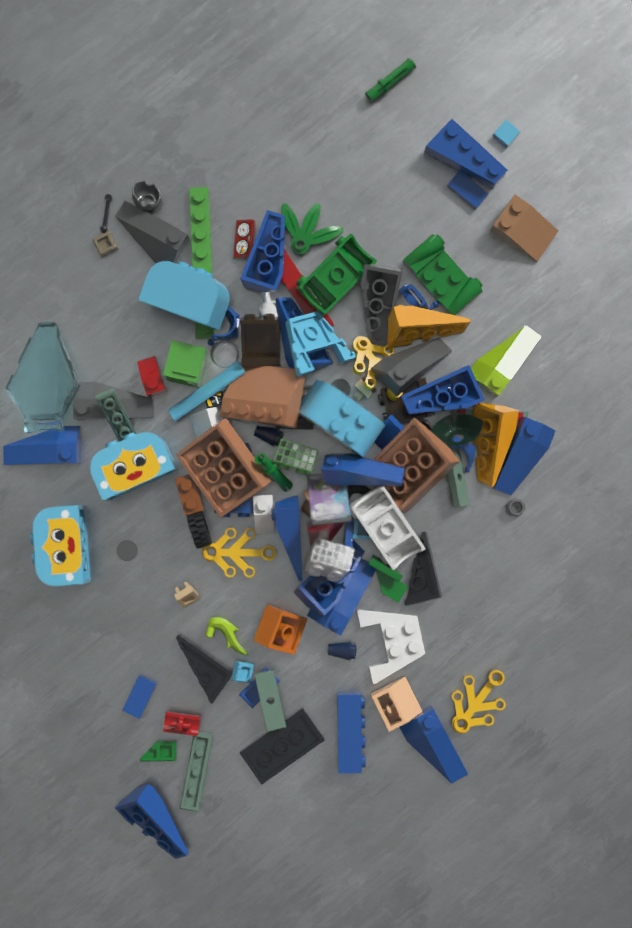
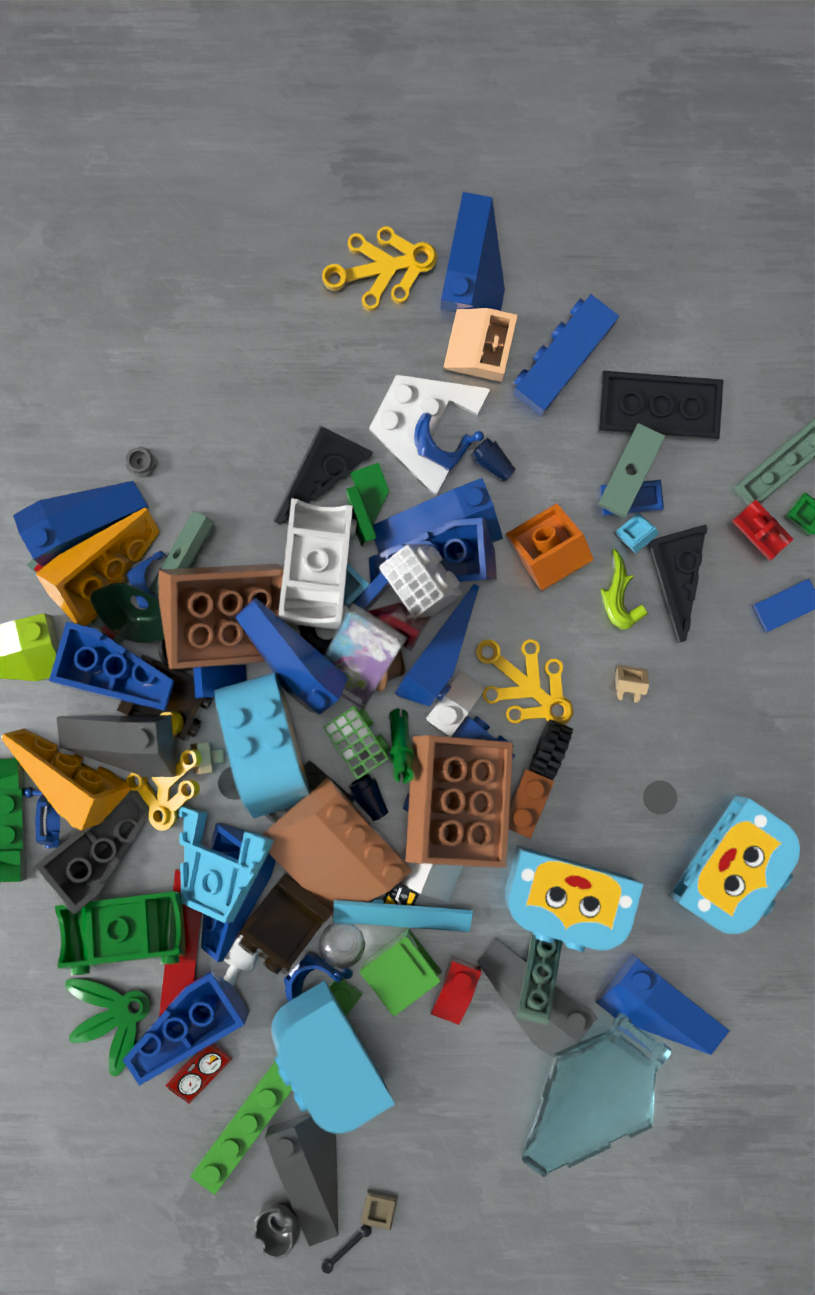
camera: 140 degrees left, 0 degrees up
none -> blue helmet [414,412,484,471]

